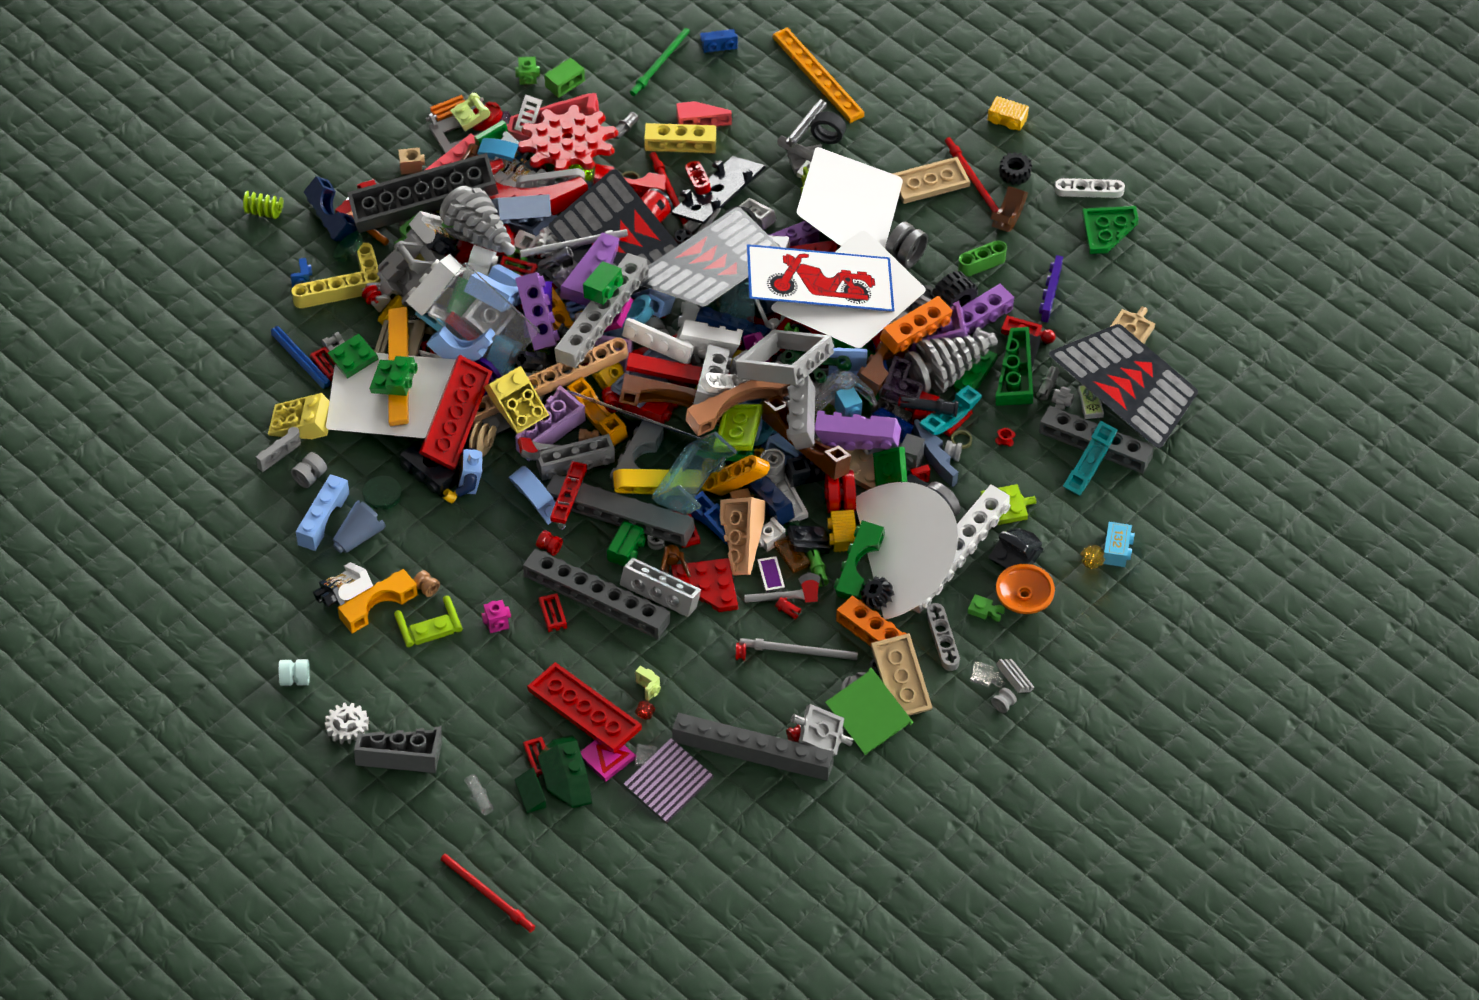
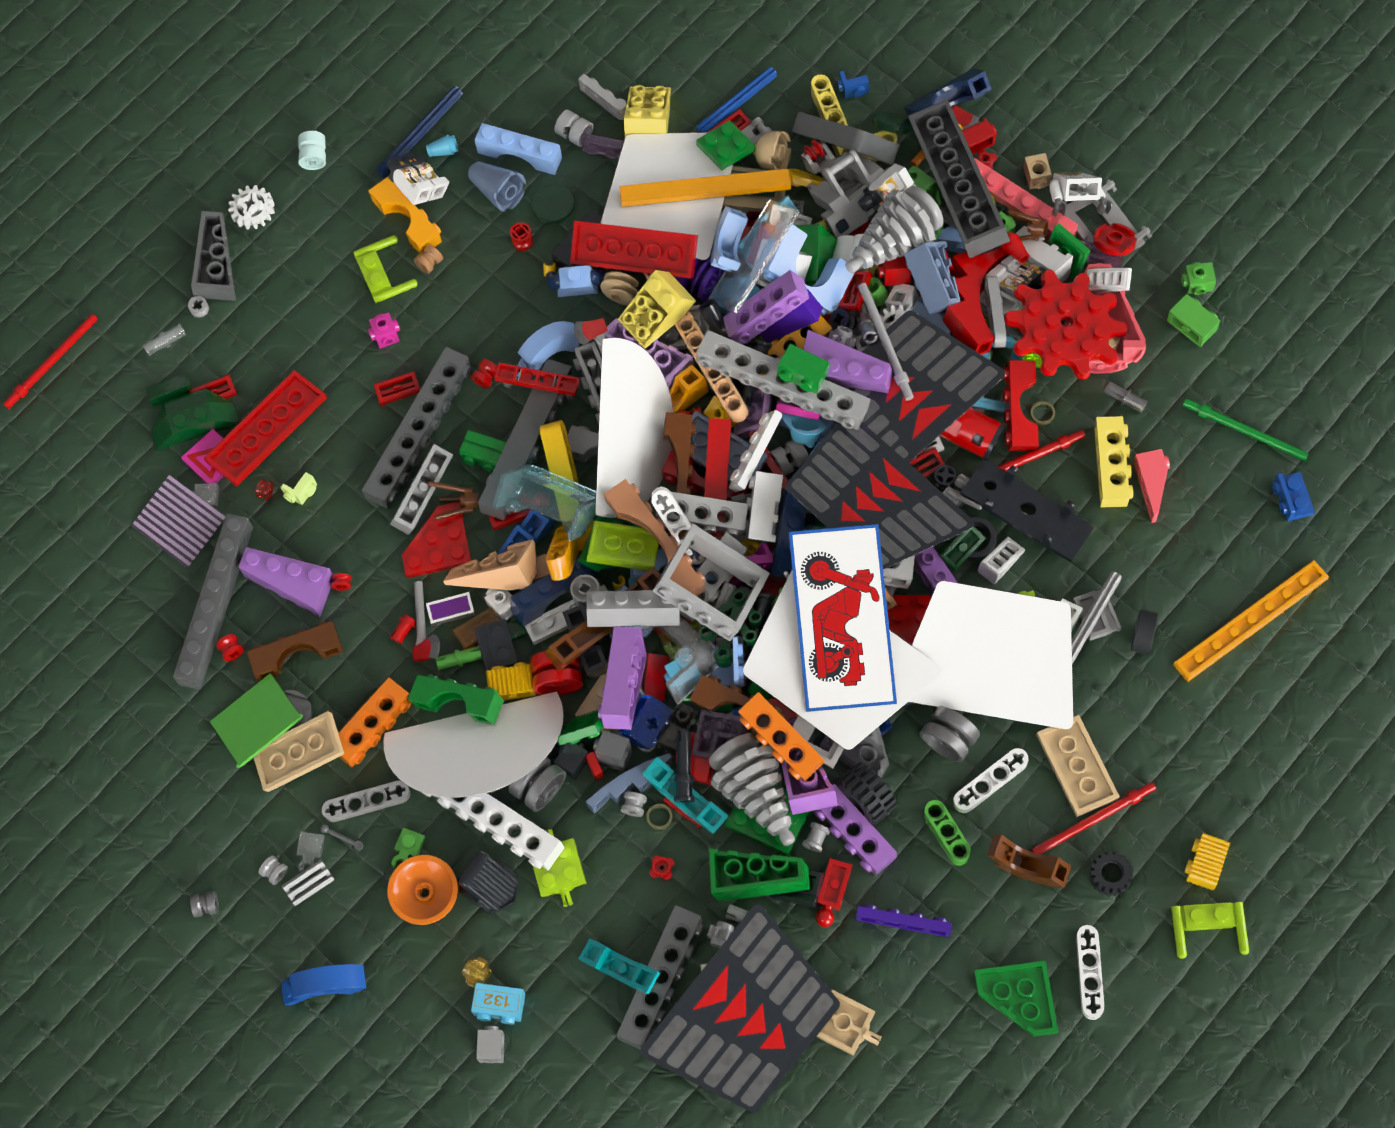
camera: 95 degrees right, 15 degrees up
lime piece [243,191,283,219] -> none
green plate [369,356,418,396] -> none
white wedge [406,254,466,316] -> none
orange tile [430,95,466,122] -> none
yellowish green plate [450,93,490,131] -> none
dark azure slope [477,138,519,162] -> none
red beam [685,161,711,195] -> none
light grey bar [739,638,858,660] -> none
axle [786,99,827,147] -> none
light grey plate [791,704,853,756] -> none
black gear [860,576,895,610] -> none
none -> light grey bush [188,296,209,318]
none -> flat silver wheel [190,891,219,918]
none -> medium lavender wedge [239,547,333,618]
none -> reddish brown arch [247,621,344,682]
none -> blue arch [281,964,366,1005]
none -> dark grey hinge [320,824,364,851]
none -> dark blue axle [376,86,463,178]
none -> medium azure cone [426,135,458,157]
none -> light grey brick [477,1026,505,1063]
none -> red wheel [510,222,533,251]
none -> clear purple plate [581,133,624,159]
none -> tan cylinder [753,131,791,170]
none -> dark grey beam [791,111,900,165]
none -> white beam [953,748,1028,813]
none -> white torso [1050,172,1113,216]
none -> lime plate [1171,902,1249,959]

